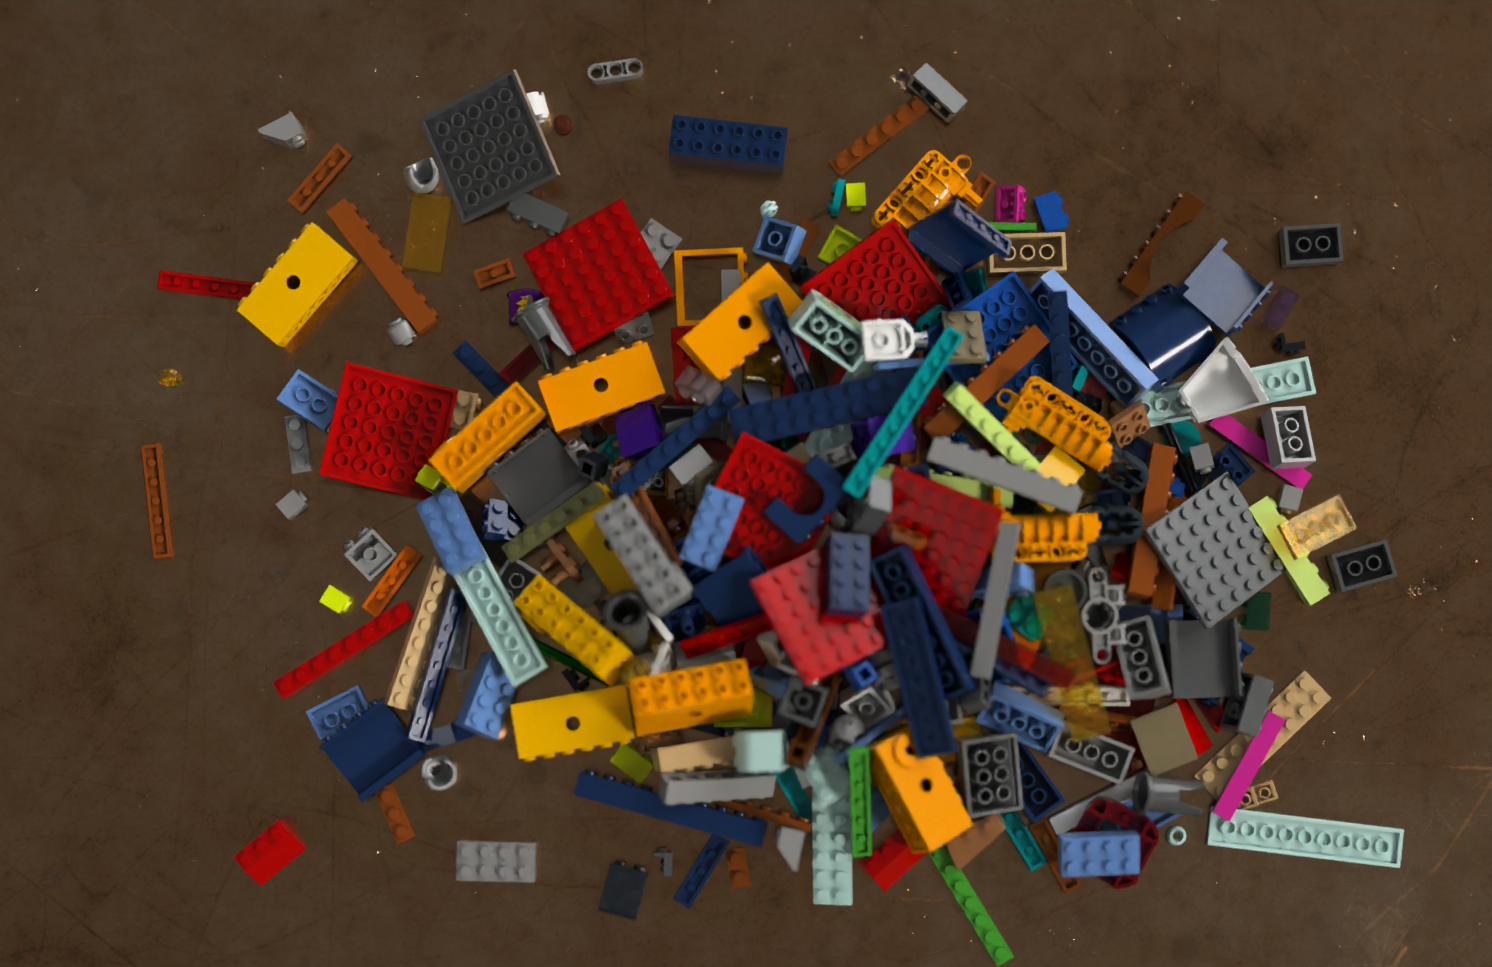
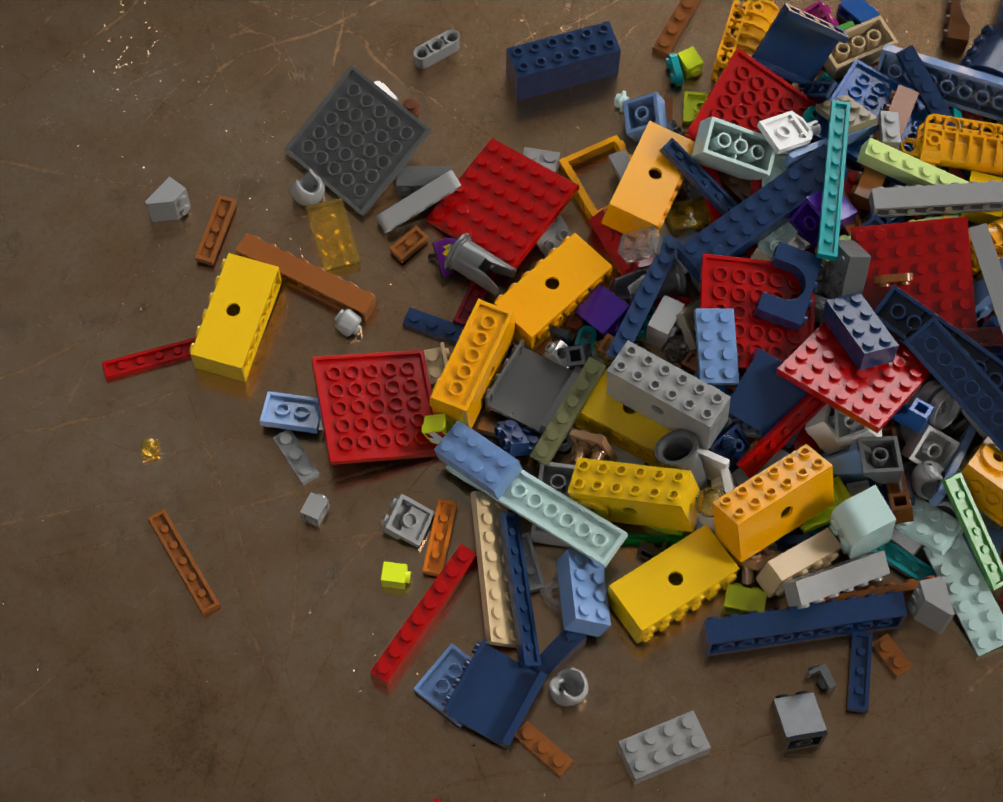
camera: 20 degrees left, 20 degrees down
none -> light grey beam [375,170,462,233]
none -> light grey plate [878,110,901,147]

